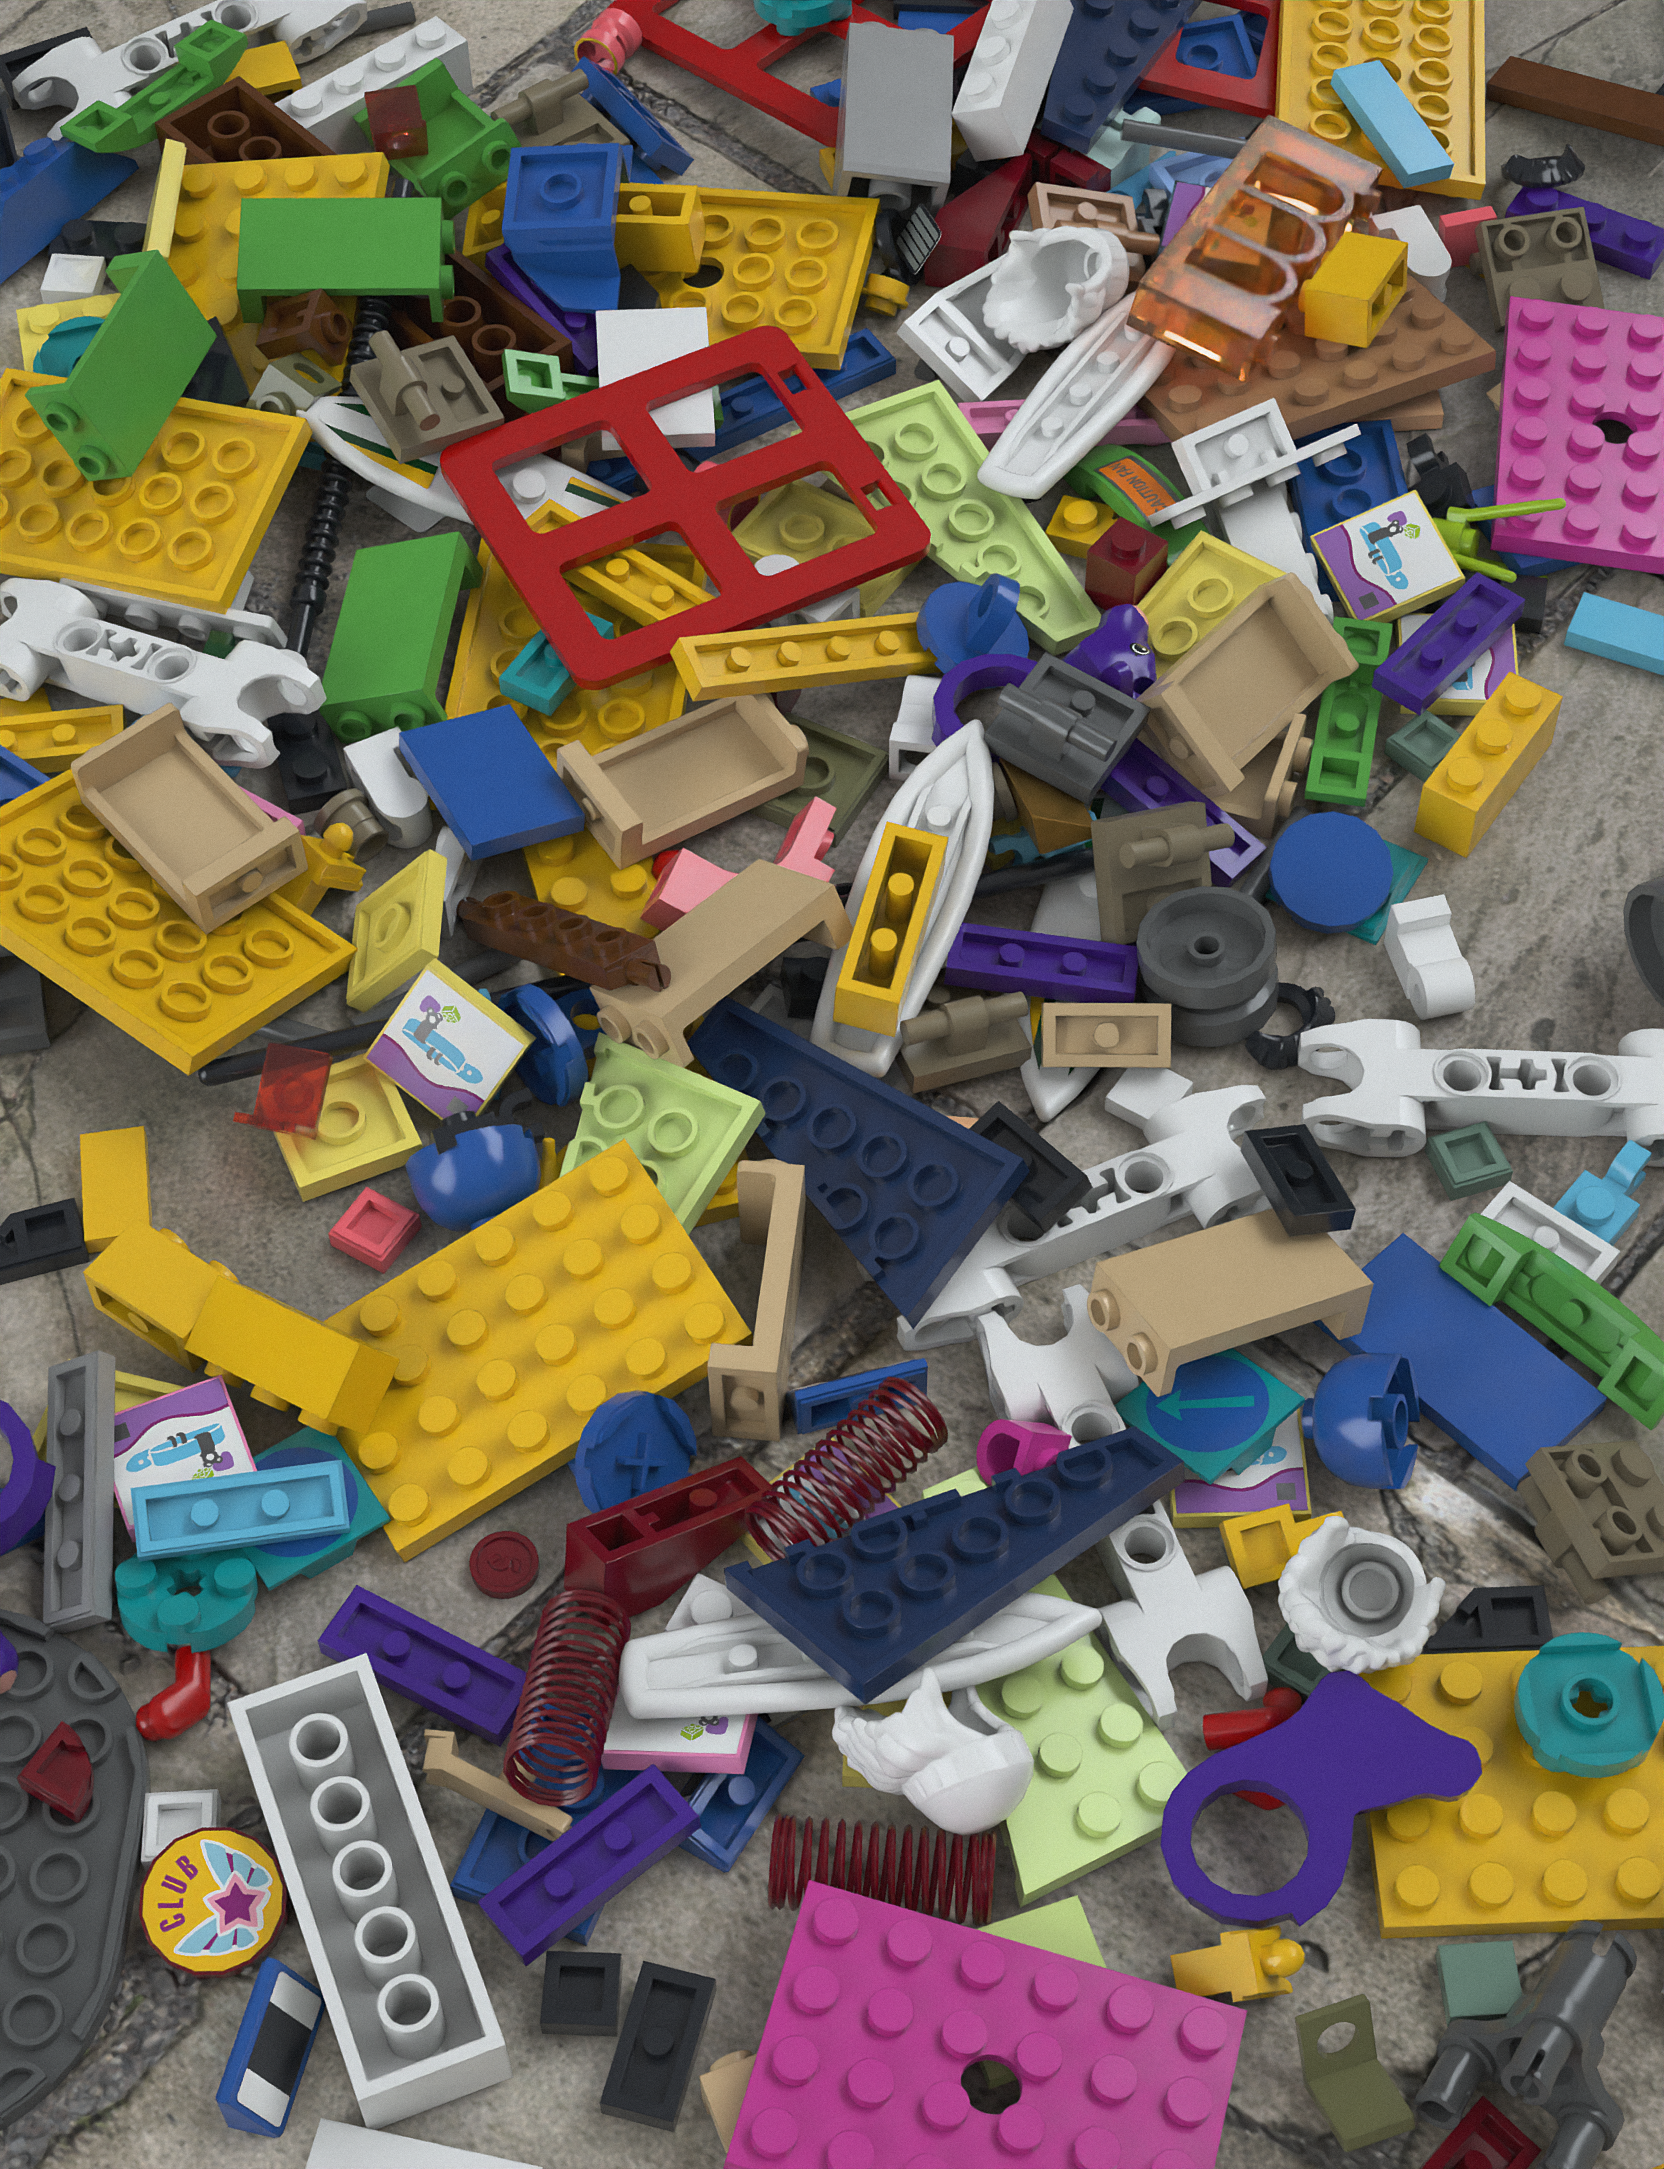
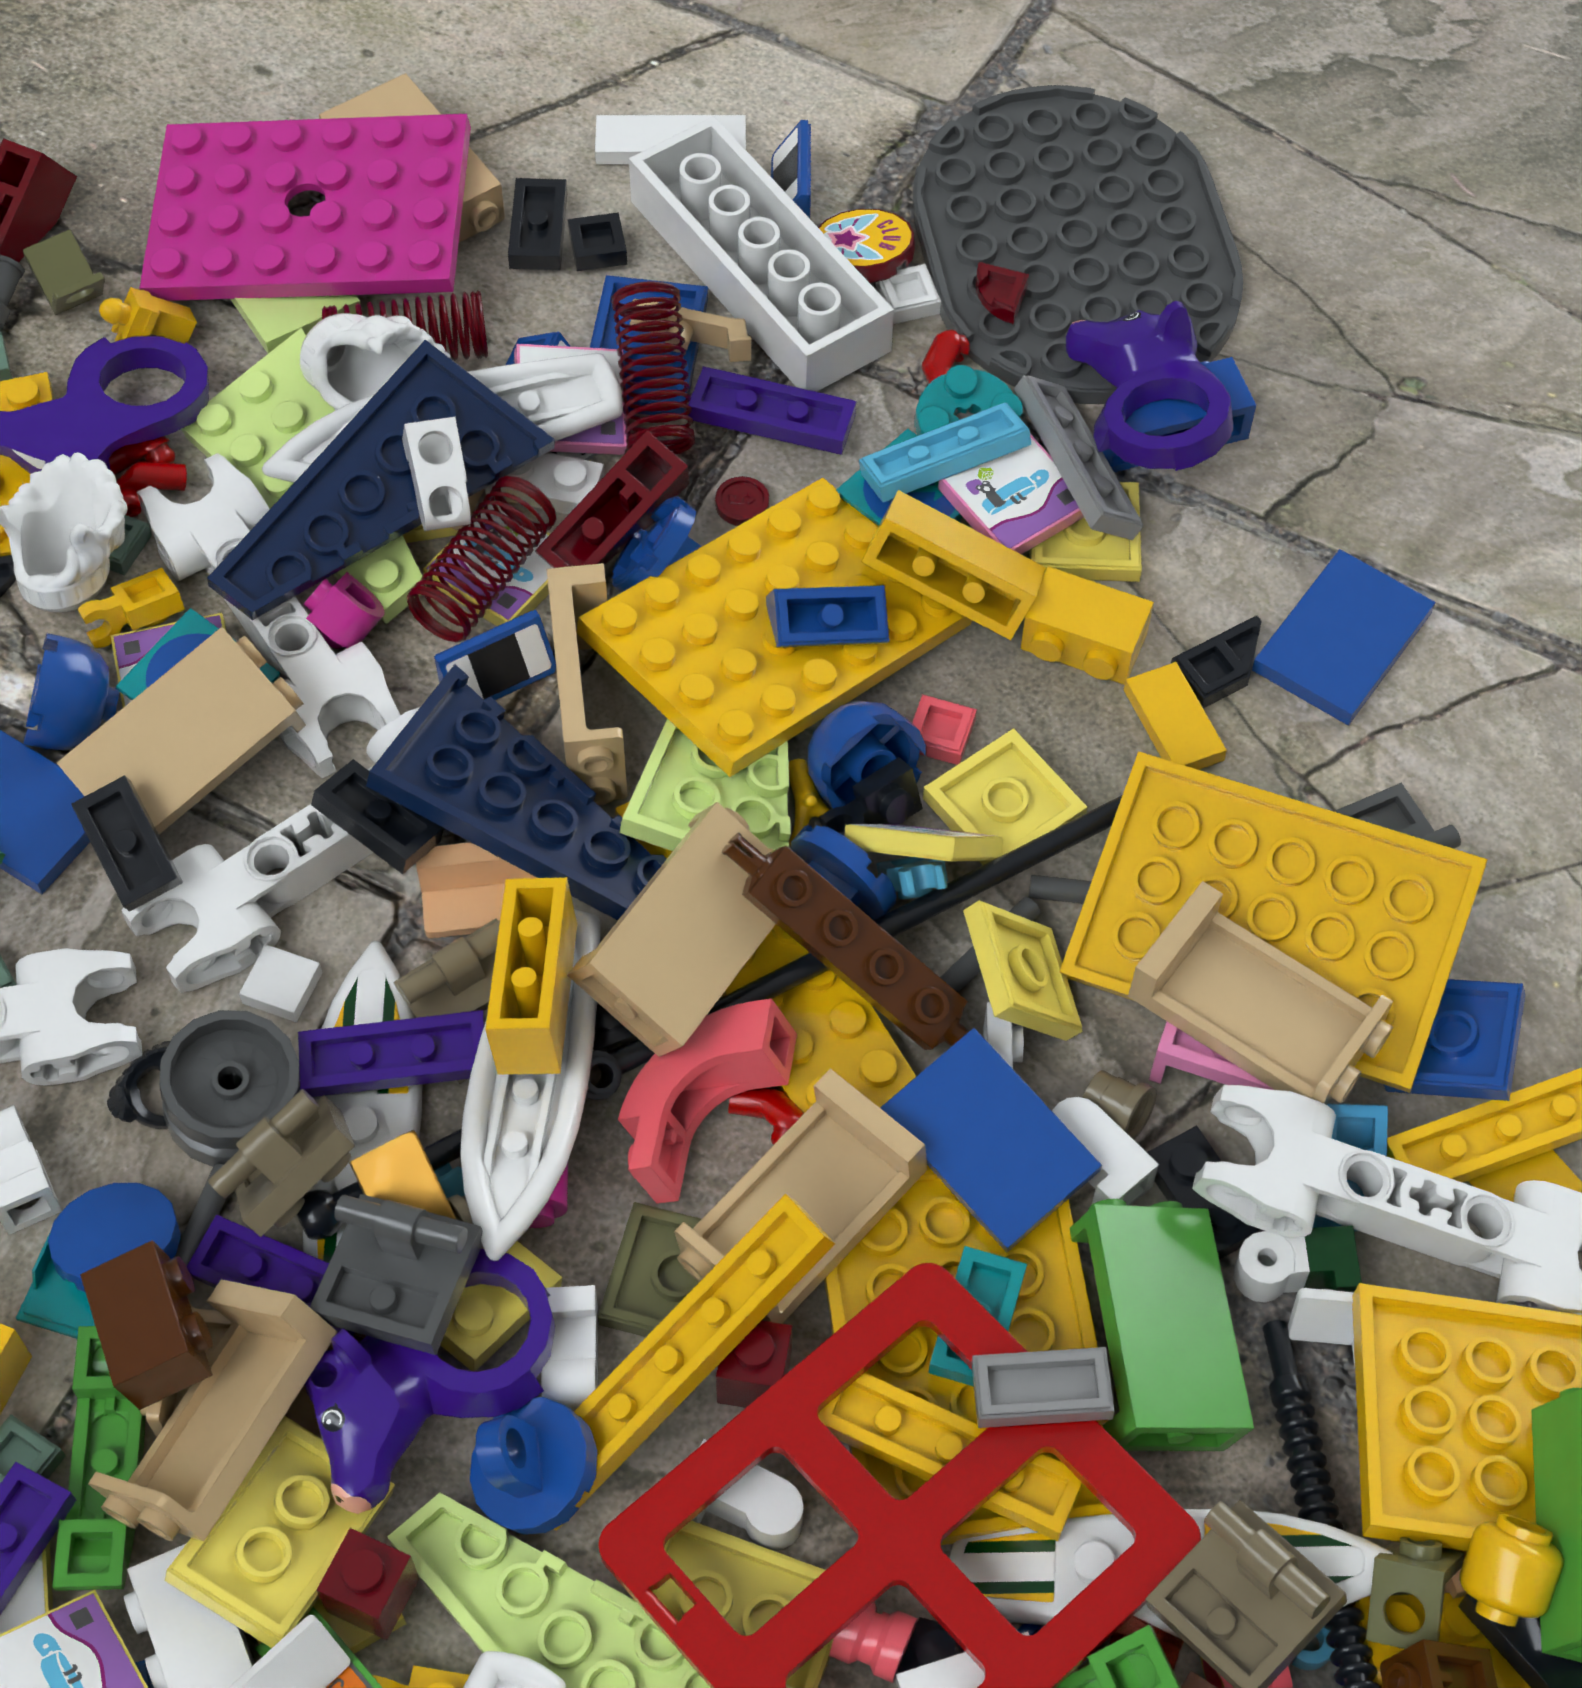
camera: 165 degrees right, 5 degrees up
clear red bracket [233,1043,333,1140] -> none
yellow piece [274,823,366,916] -> none
dark purple plate [477,1763,701,1967] -> none
tan plate [1041,1003,1171,1068] -> none
none -> reddish brown brick [80,1240,213,1410]
none -> white leg [402,417,471,531]
none -> blue slope [766,585,889,647]
none -> light grey tile [971,1347,1114,1428]
none -> yellow head [1459,1514,1564,1627]

